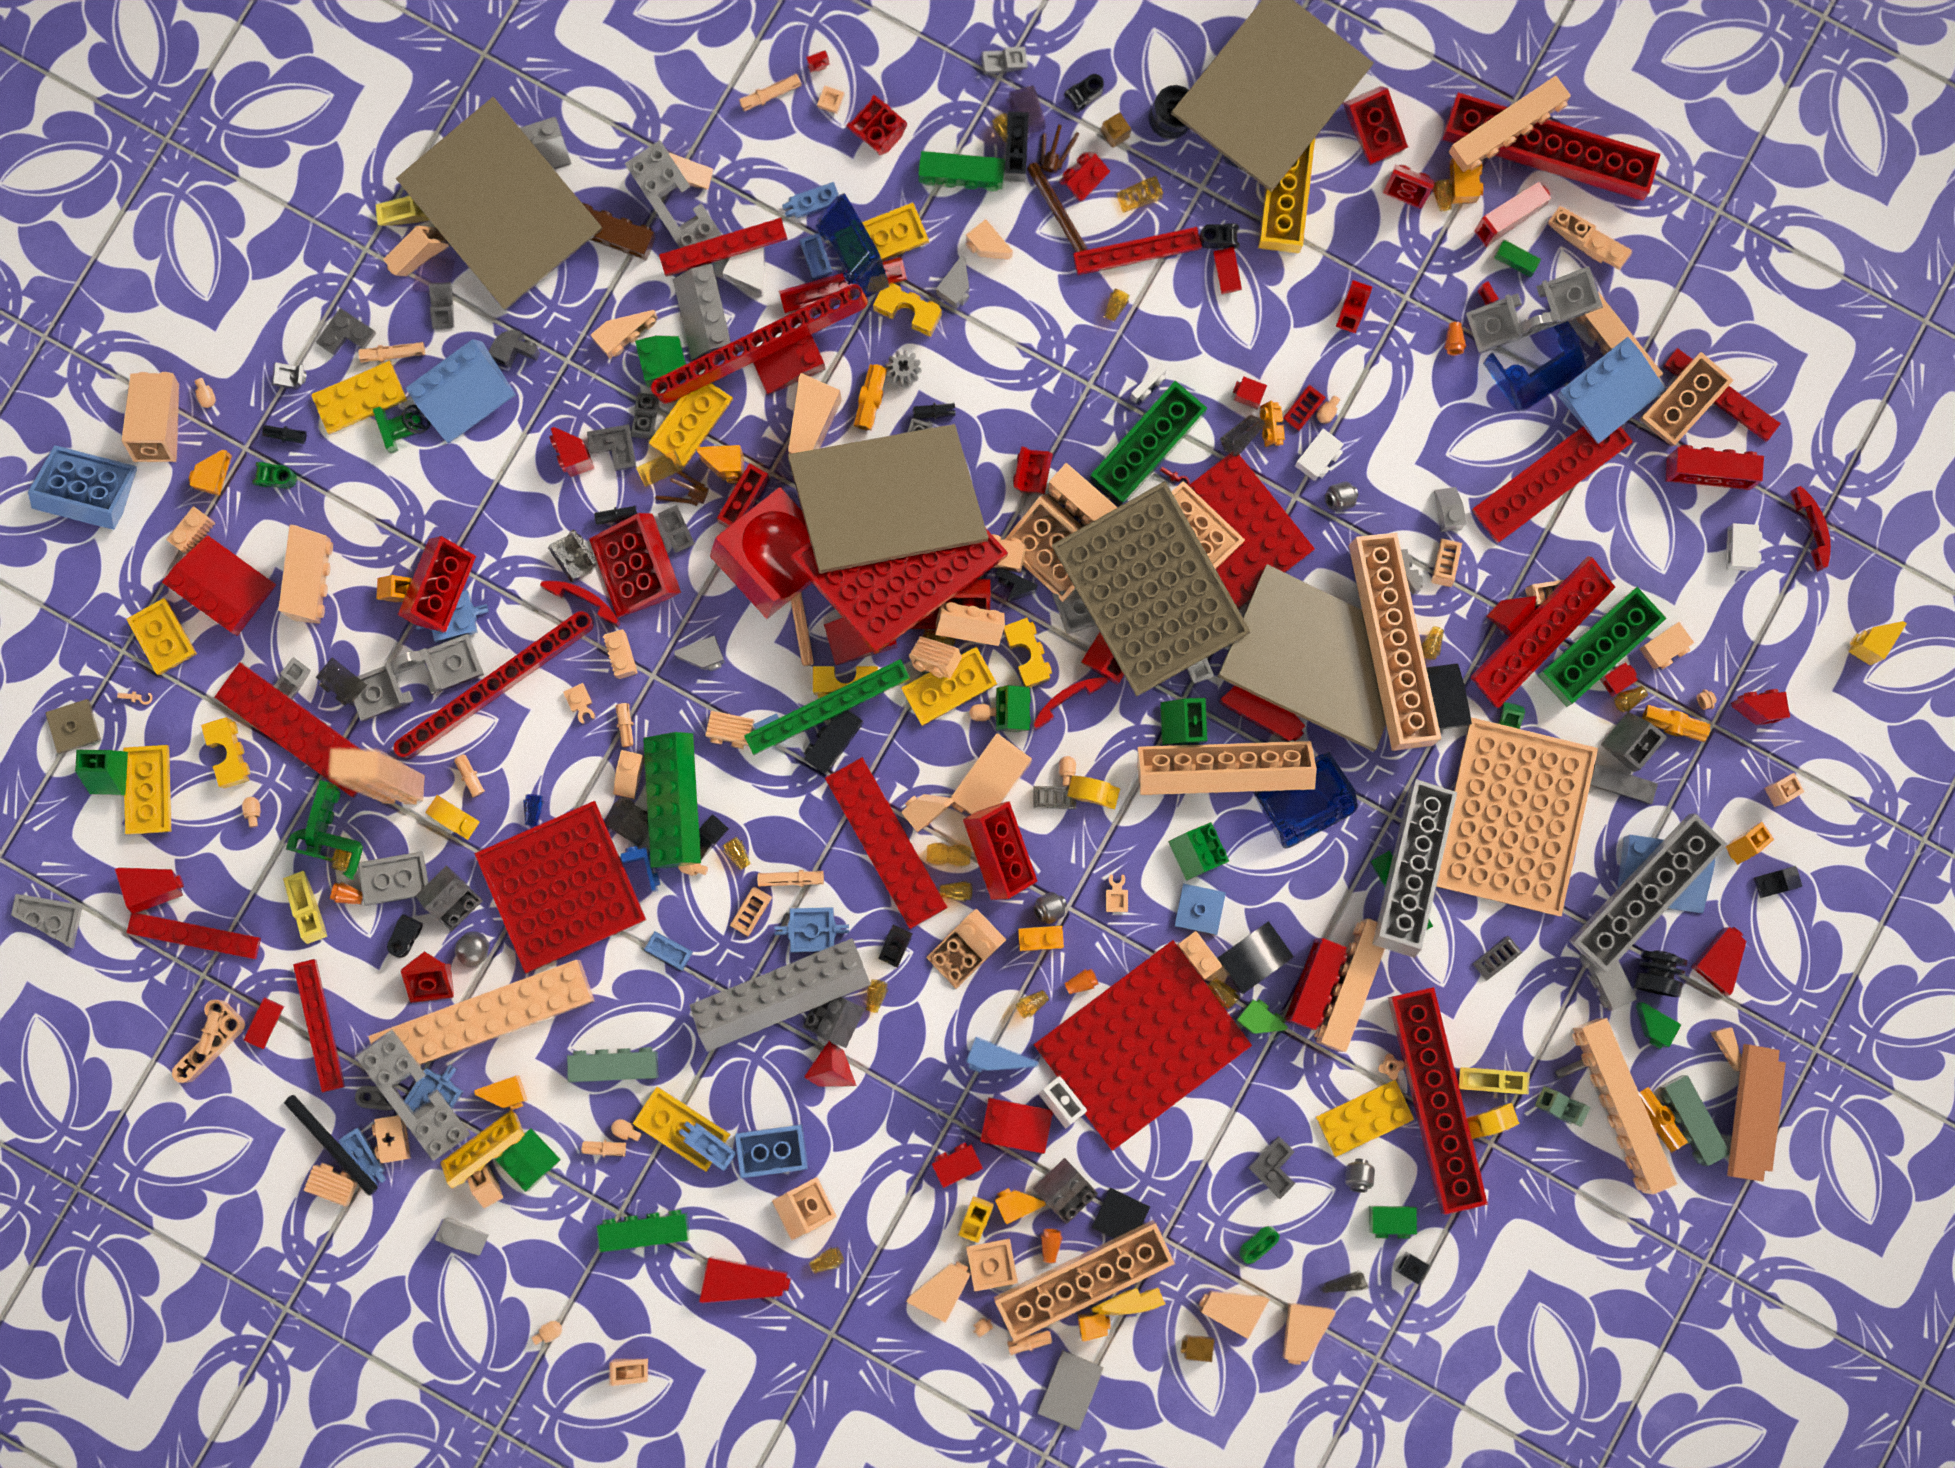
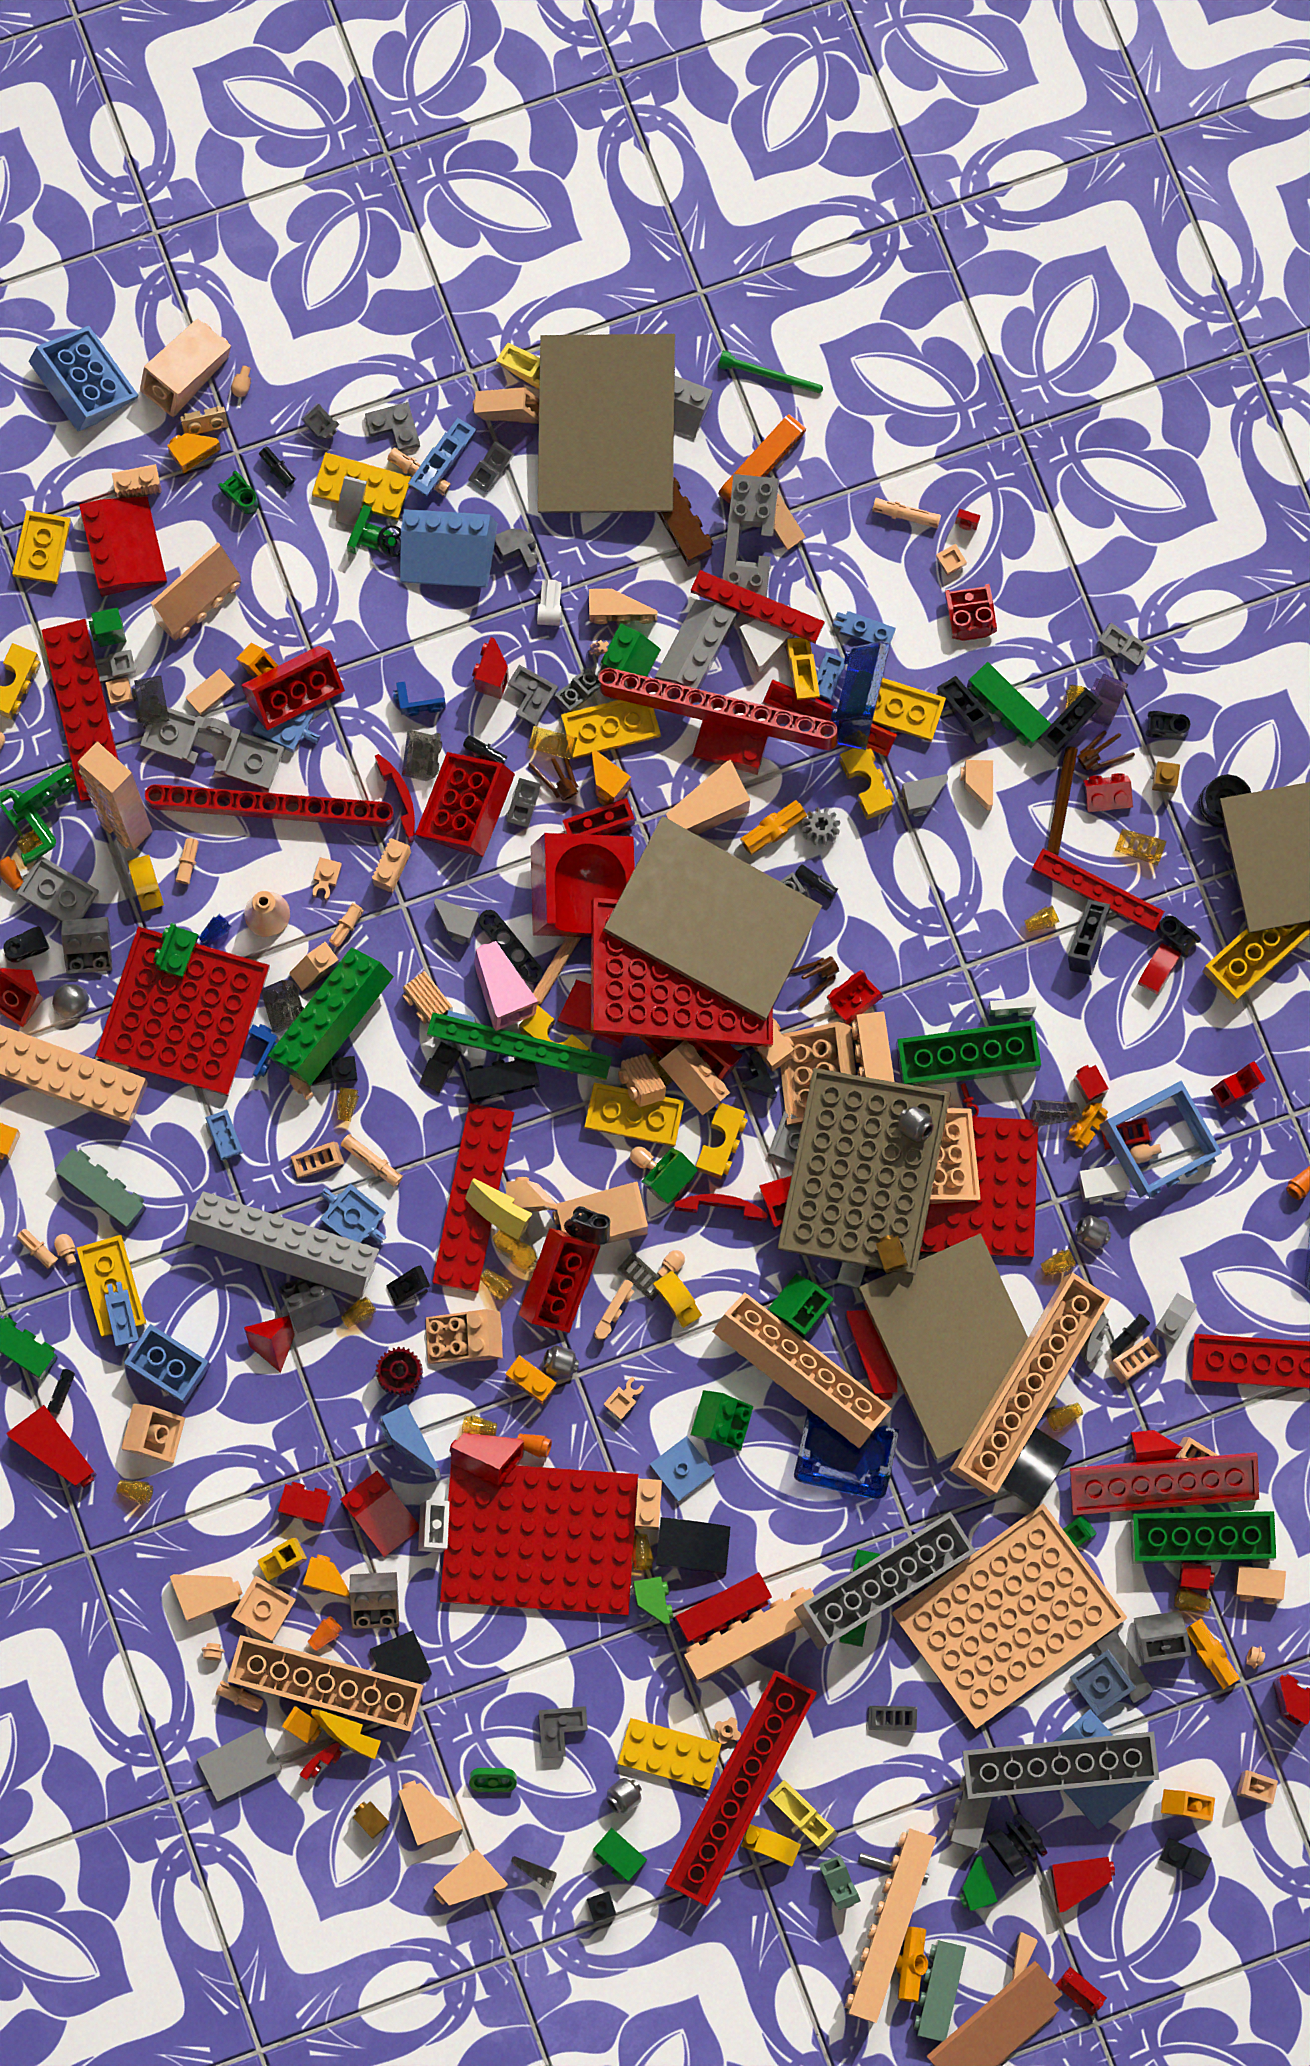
camera: 40 degrees right, 5 degrees down
none -> black axle [47,1369,75,1414]
none -> green brick [88,607,127,647]
none -> light nougat plate [106,677,133,706]
none -> green bracket [153,923,199,978]
none -> tan hinge [180,406,229,435]
none -> light nougat tile [185,669,235,715]
none -> light nougat cone [244,891,290,937]
none -> red slope [299,1742,343,1781]
none -> light grey slope [336,476,367,526]
none -> dark red brick [376,1347,423,1397]
none -> blue bracket [393,681,446,716]
none -> medium blue slope [408,417,476,496]
none -> black slope [420,1041,462,1093]
none -> slope [449,1433,524,1486]
none -> light yellow slope [465,1178,532,1240]
none -> bright pink slope [474,941,538,1031]
none -> black beam [479,910,542,985]
none -> white piece [537,580,561,626]
none -> black piece [564,1206,610,1245]
none -> light nougat axle [589,640,609,657]
none -> light nougat hinge [593,1279,634,1341]
none -> green piece [718,350,823,393]
none -> orange beam [718,414,806,504]
none -> yellow slope [786,637,820,700]
none -> reddish brown plant [788,956,839,1008]
none -> pearl gold brick [876,1235,908,1273]
none -> flat silver head [898,1107,934,1141]
none -> black slope [937,676,996,744]
none -> clear yellow cone [1040,1249,1077,1276]
none -> red hinge [1055,1967,1107,2016]
none -> black slope [1068,900,1111,975]
none -> sand blue plate [1070,1649,1136,1716]
none -> medium blue window [1099,1080,1222,1198]
none -> black axle [1109,1314,1150,1355]

